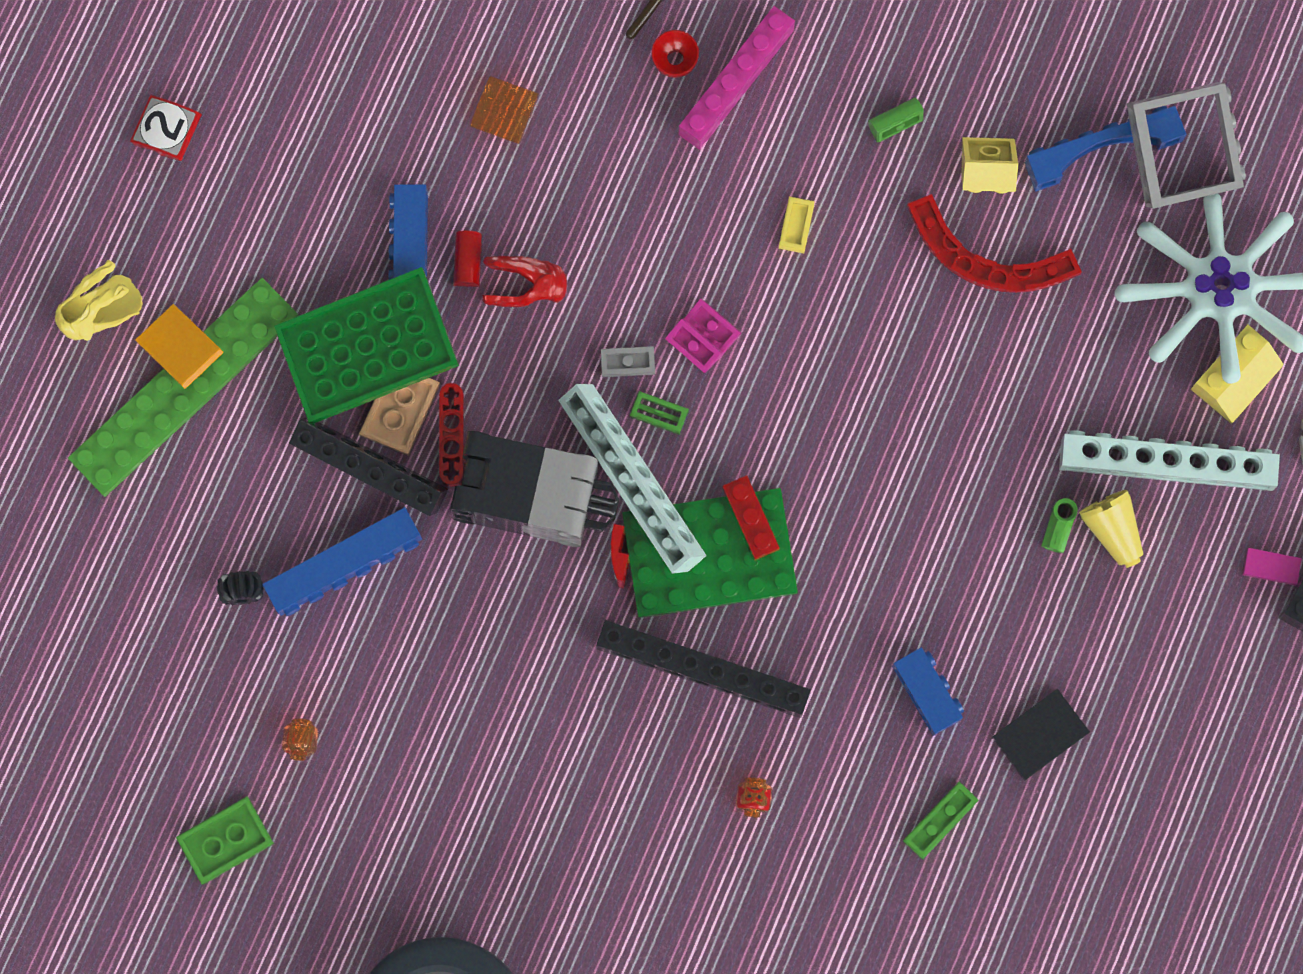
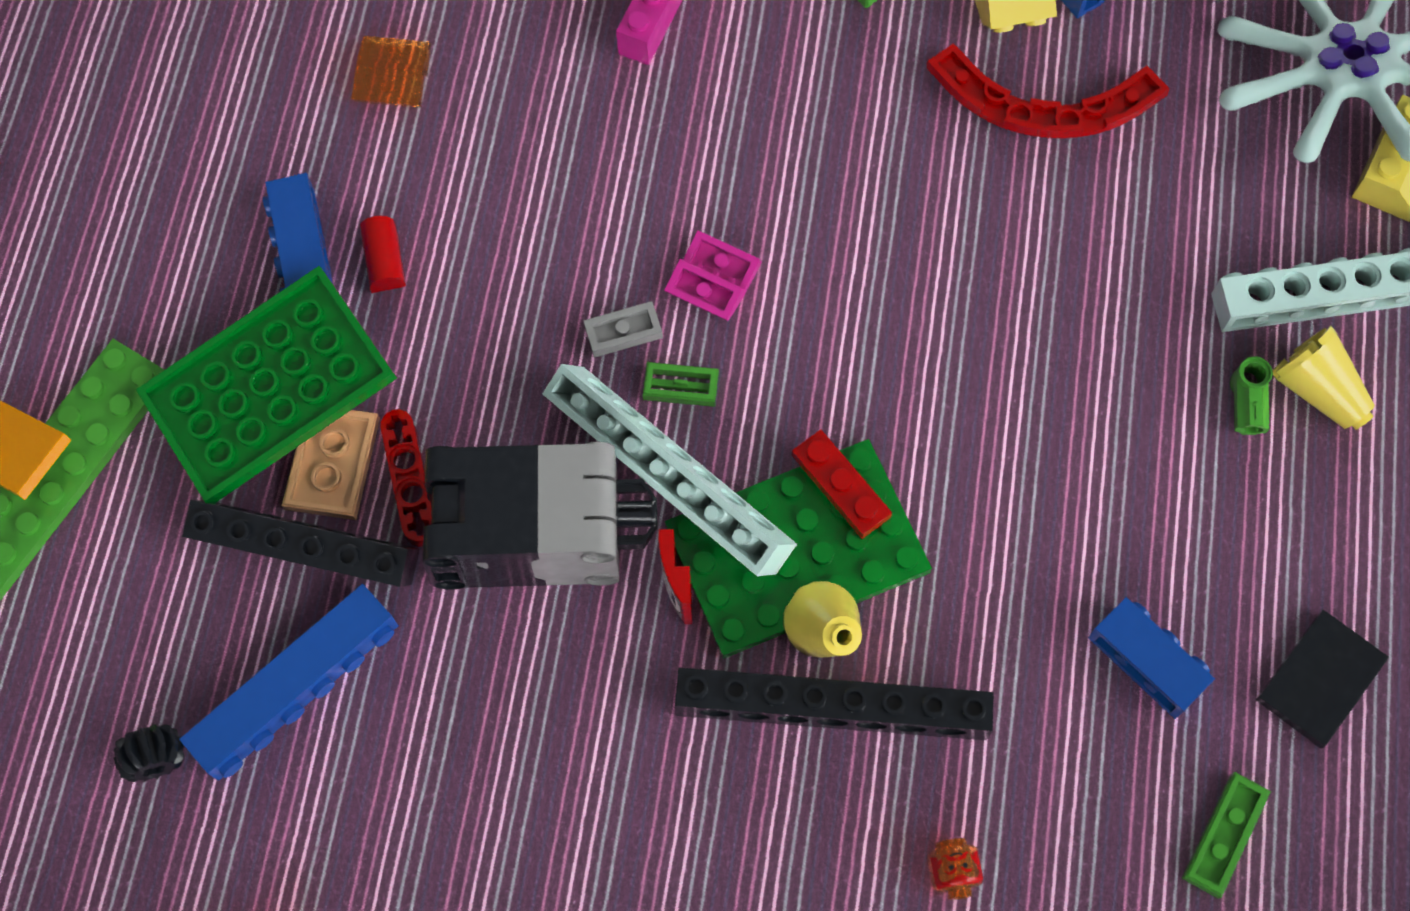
camera: 15 degrees left, 10 degrees down
red hair [482,256,567,307] -> none
light yellow tile [778,196,815,254] -> none
none -> light yellow cone [784,581,862,658]

